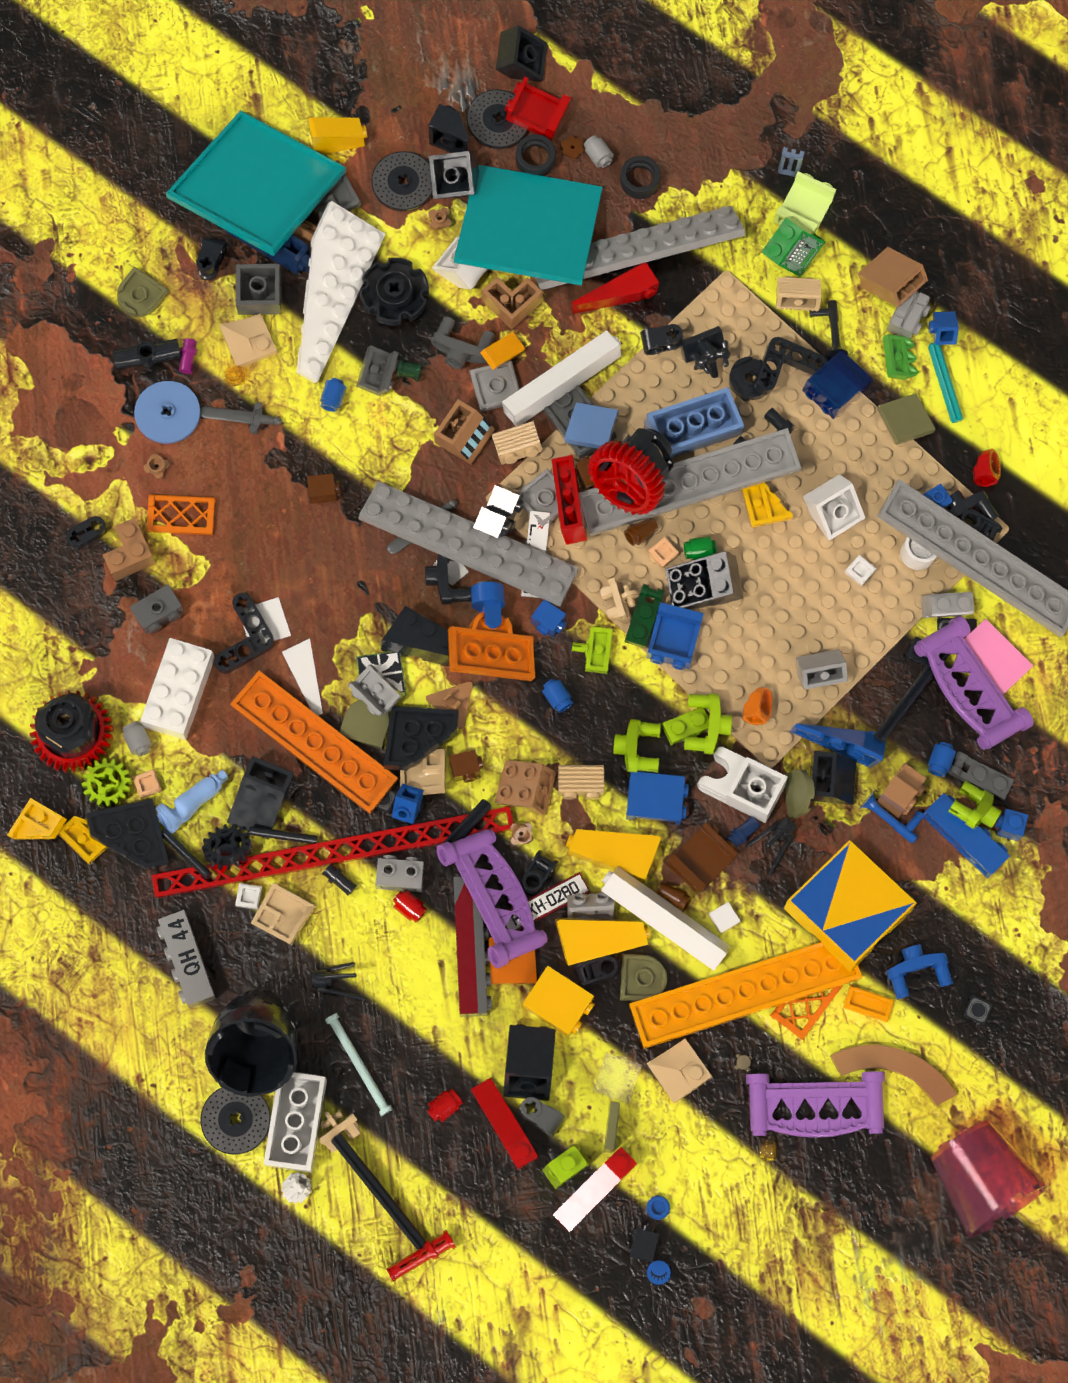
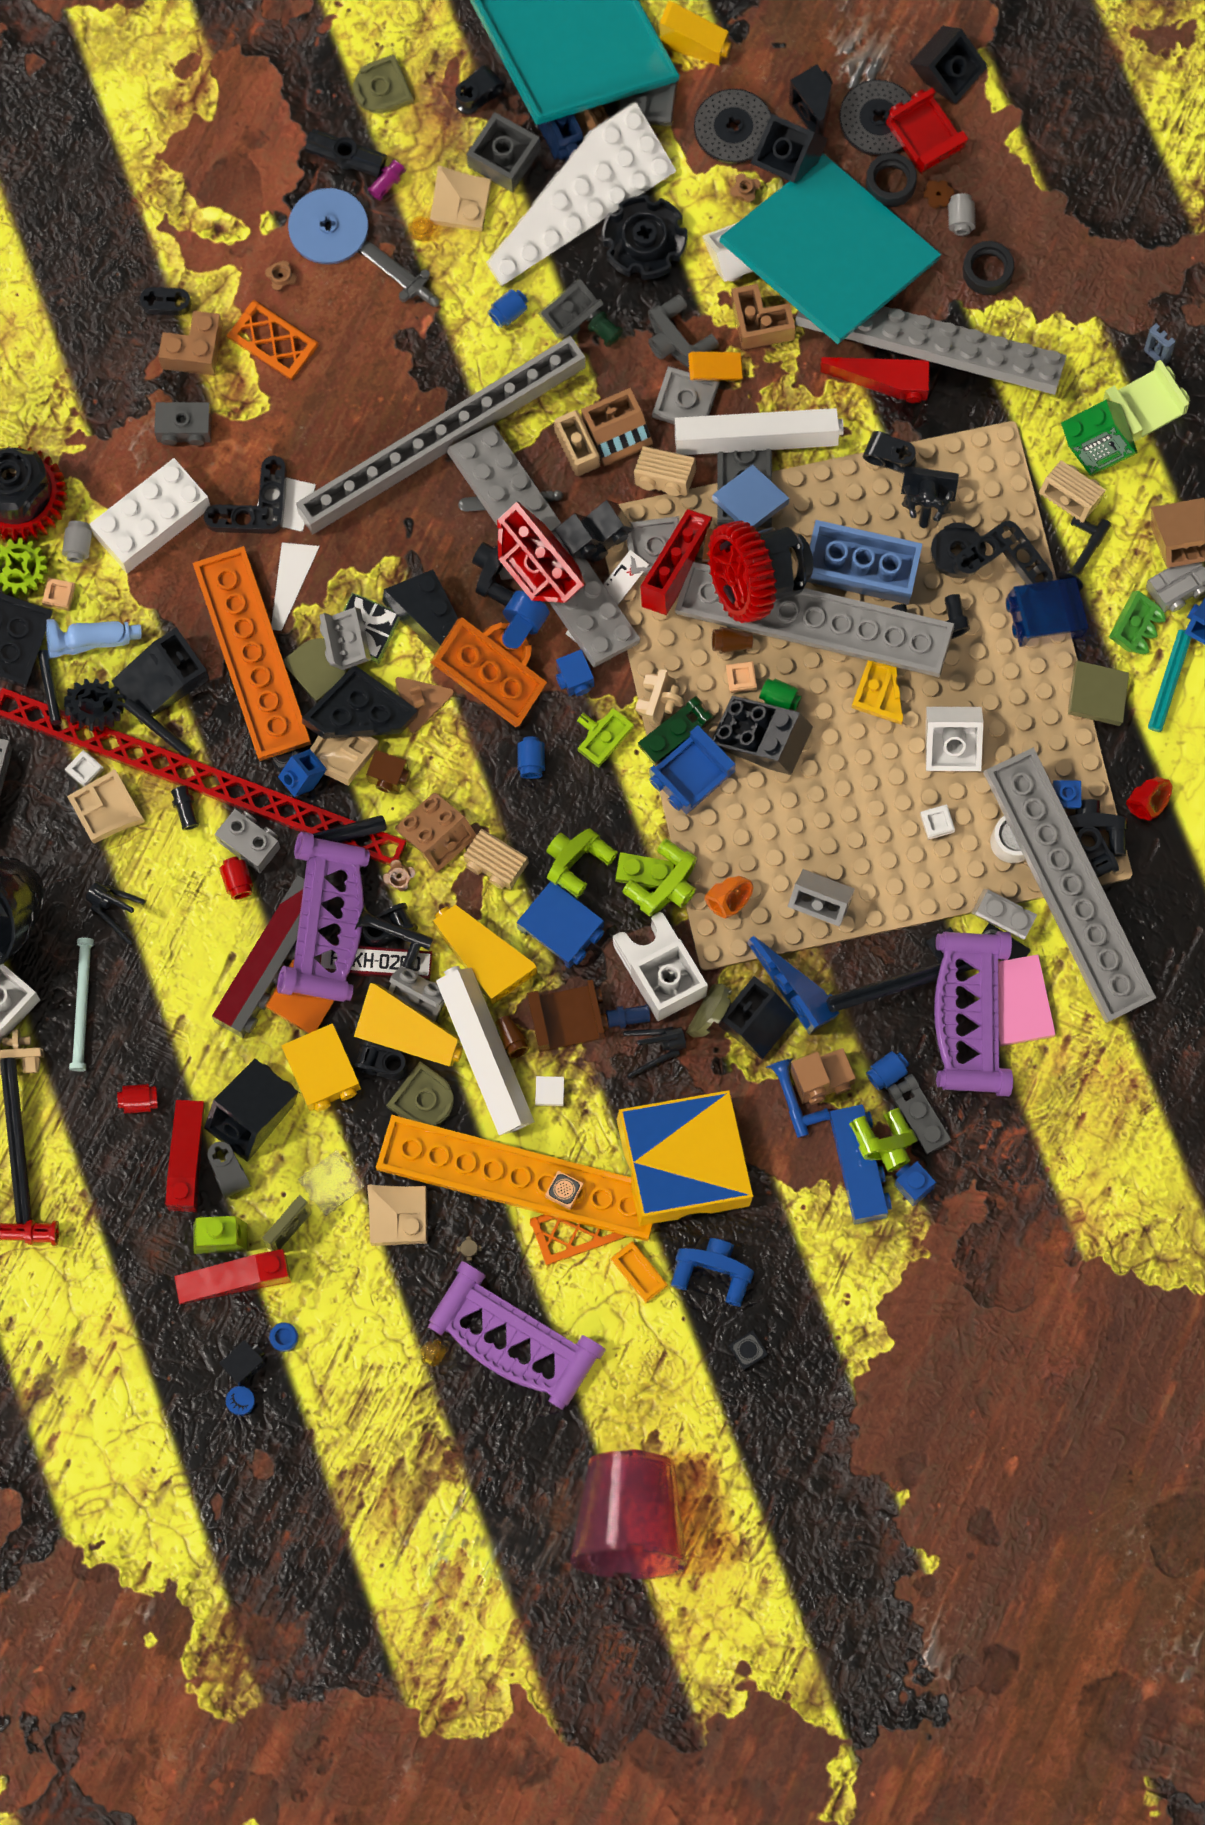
camera: 40 degrees right, 0 degrees up
reddish brown brick [307,474,340,504] -> none
medium nougat tile [830,1045,957,1106] -> none
none -> light grey brick [296,336,585,535]
none -> black piece [355,904,433,970]
none -> red wedge [497,502,586,603]
none -> tile [545,1171,583,1210]
none -> tan brick [554,410,600,476]

